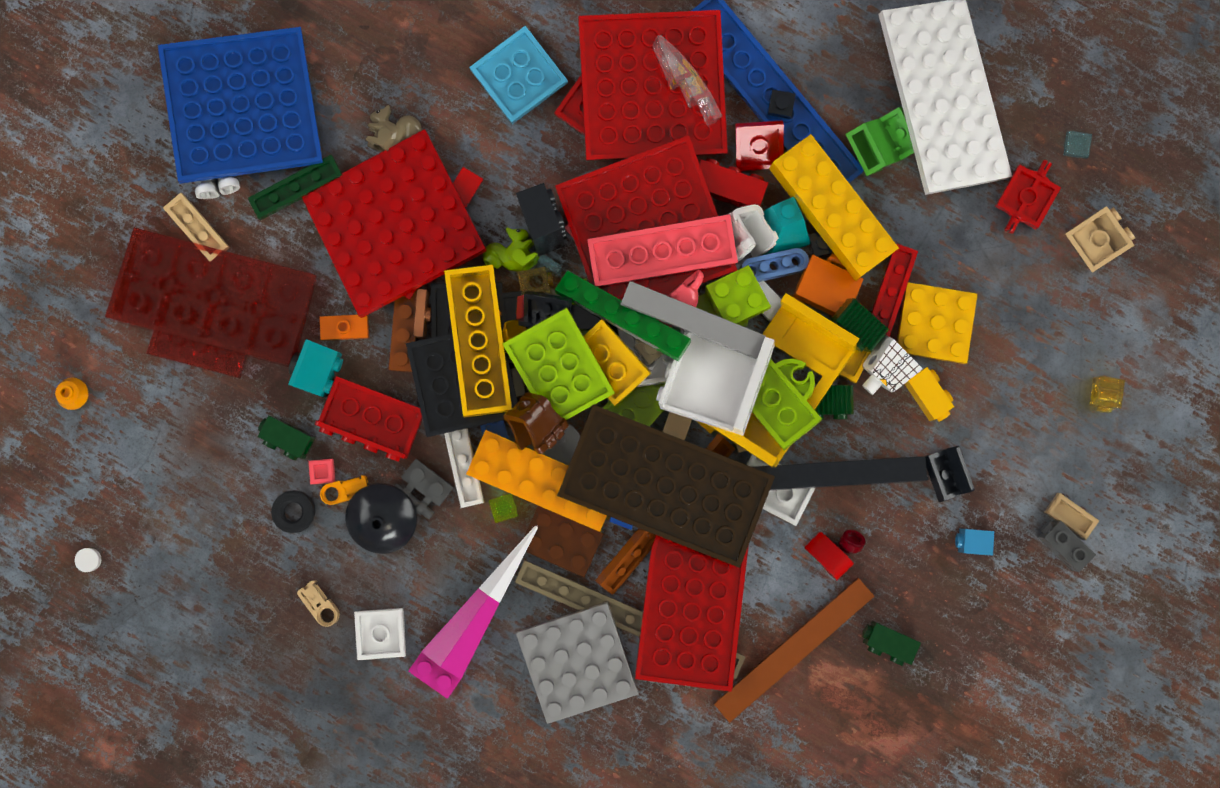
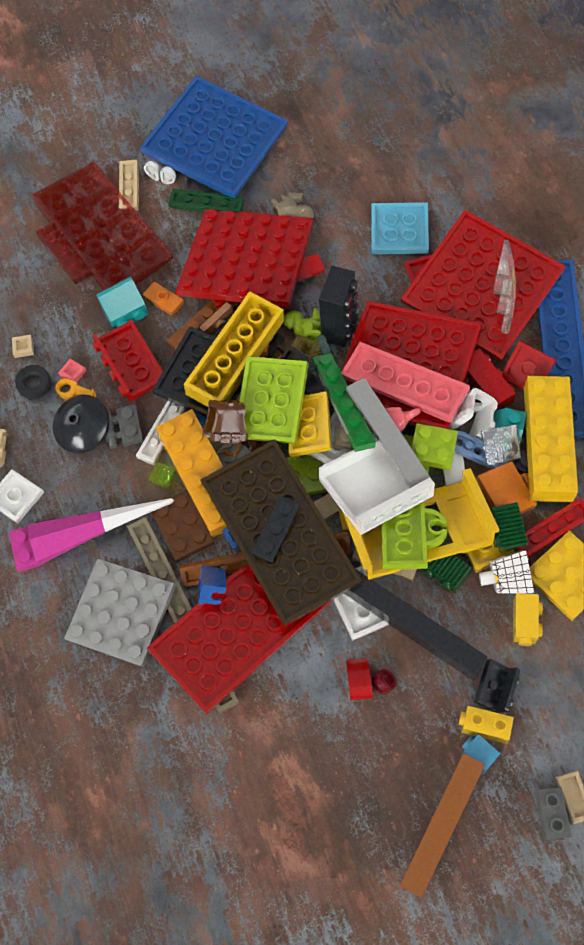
camera: 45 degrees right, 20 degrees down
dark green brick [257,415,316,461] -> none
dark orange tile [713,578,875,723] -> none
black plate [767,89,796,119] -> none
dark green brick [862,621,921,666] -> none
none -> tan plate [12,335,34,358]
none -> blue hinge [198,565,226,605]
none -> black plate [252,496,300,564]
none -> dark orange tile [400,753,485,898]
none -> yellow brick [458,706,514,744]
none -> piece [481,424,521,465]

